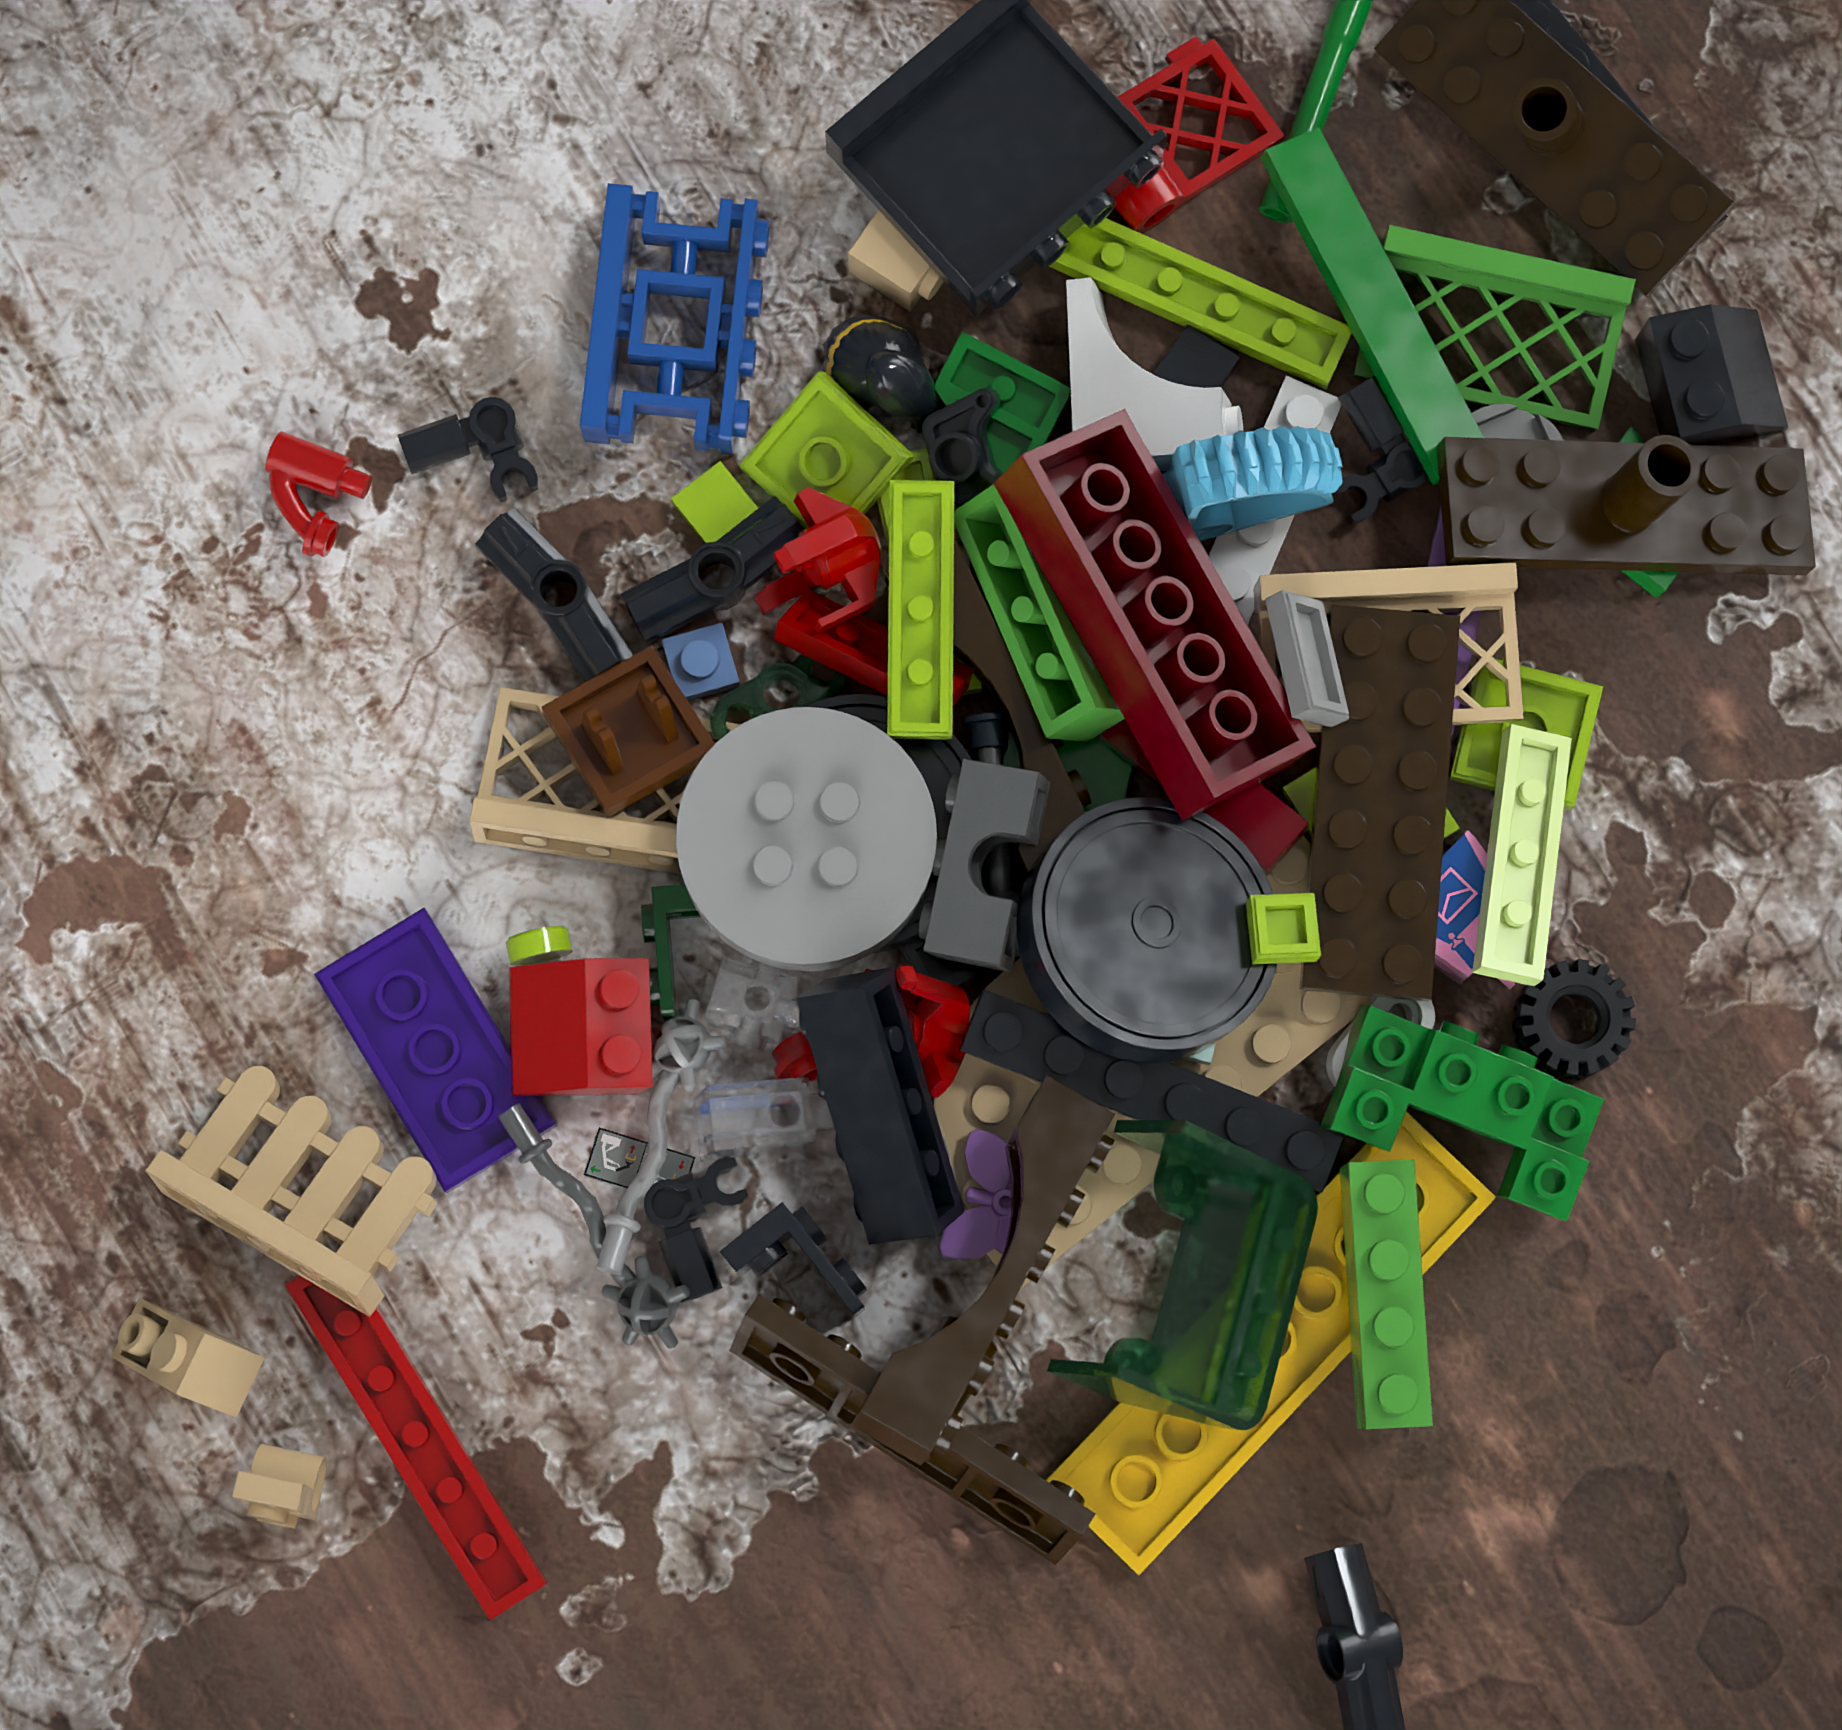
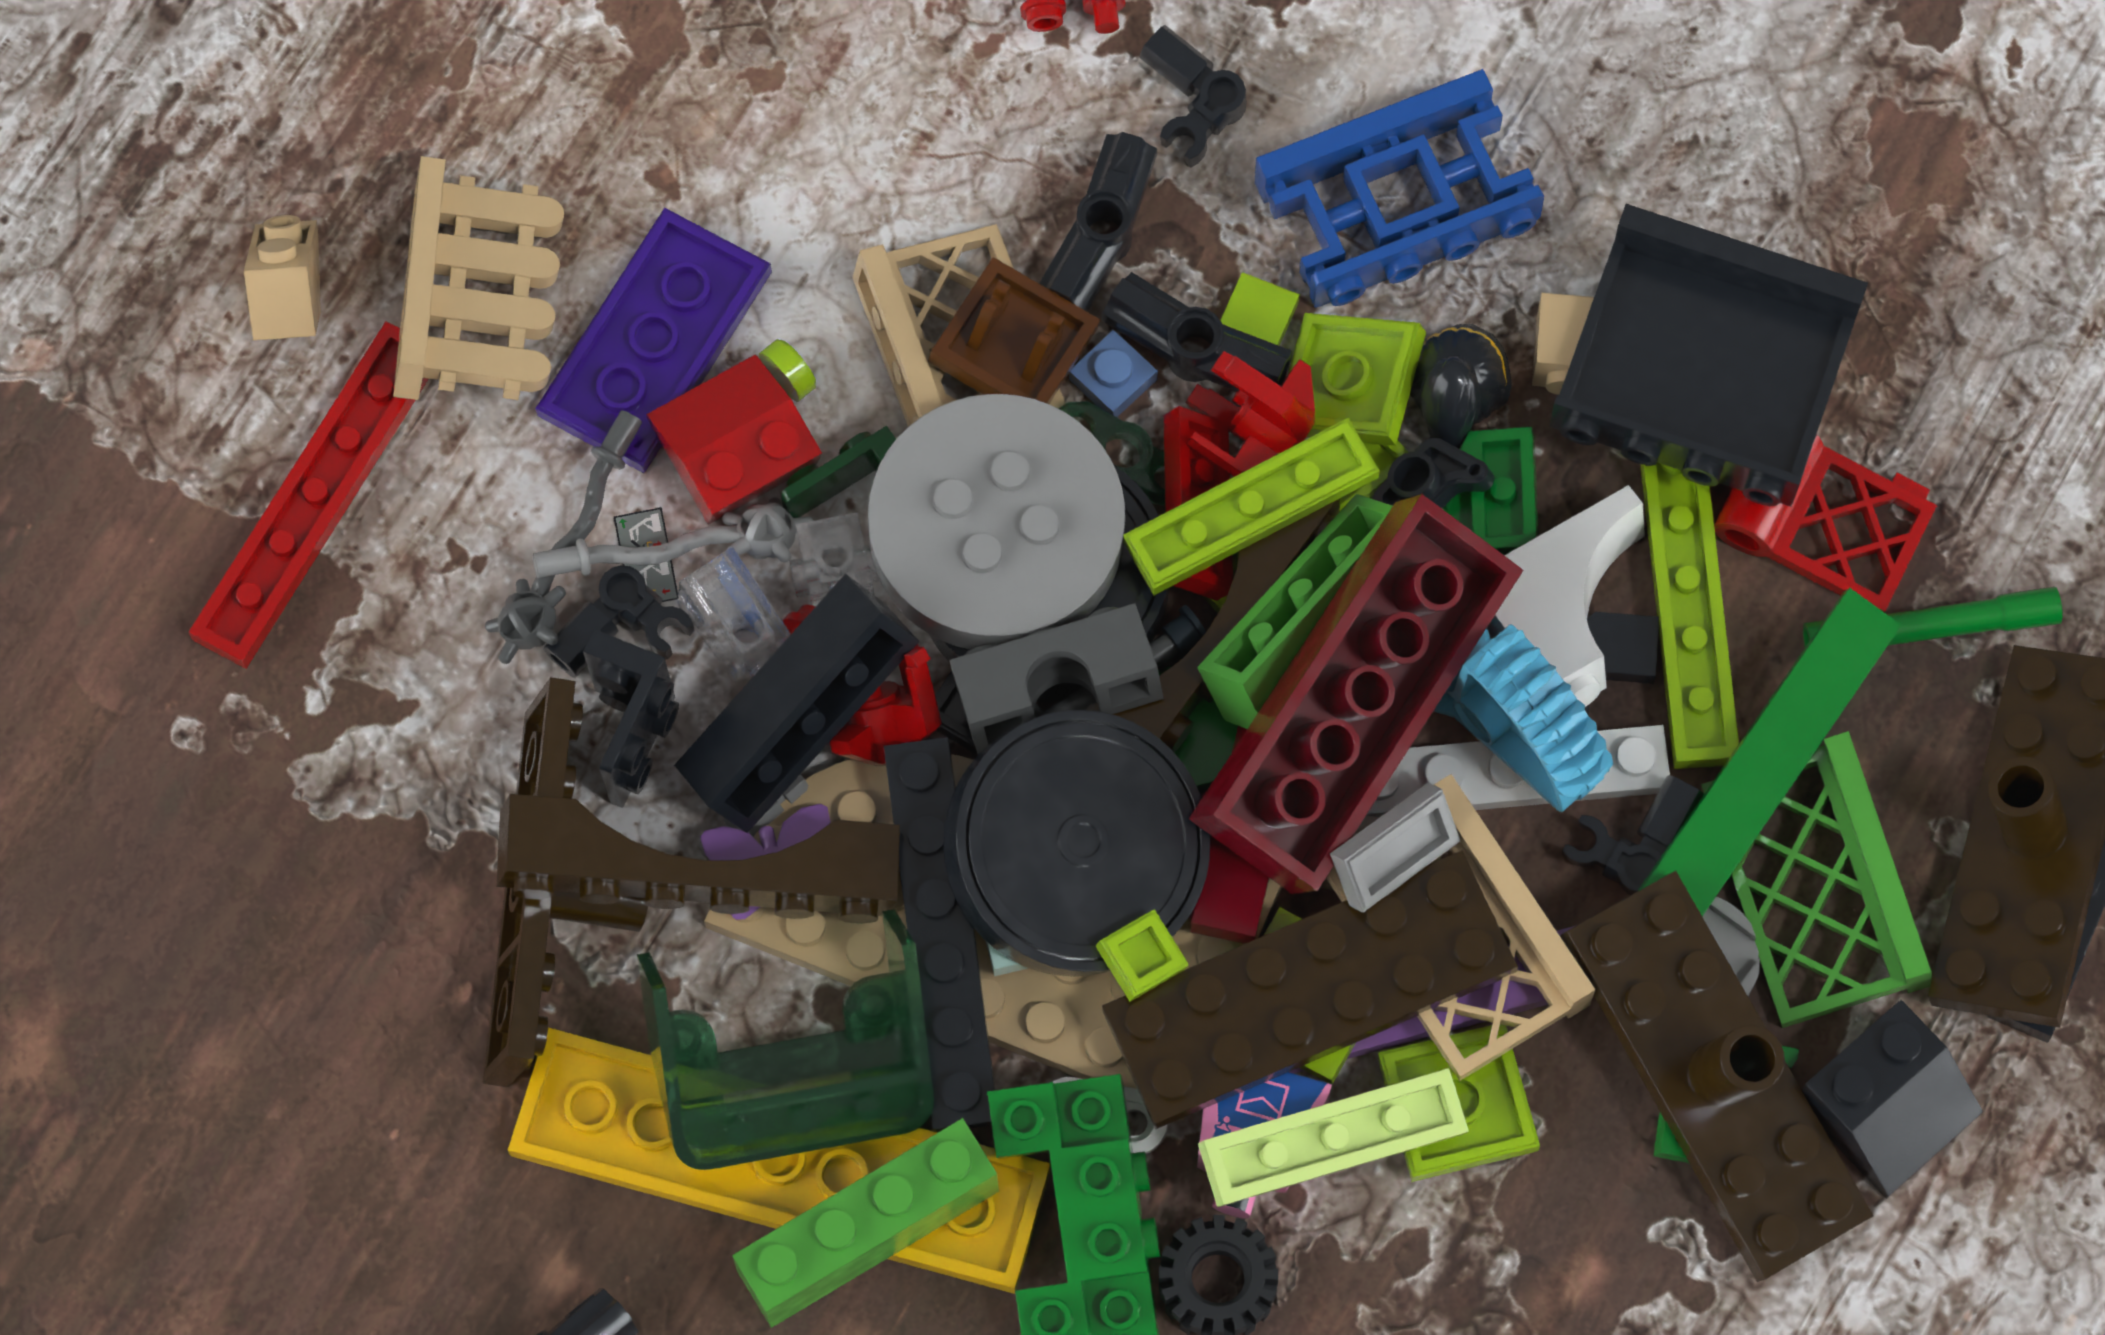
camera: 65 degrees right, 10 degrees down
tan plate [232,1443,327,1529] -> none

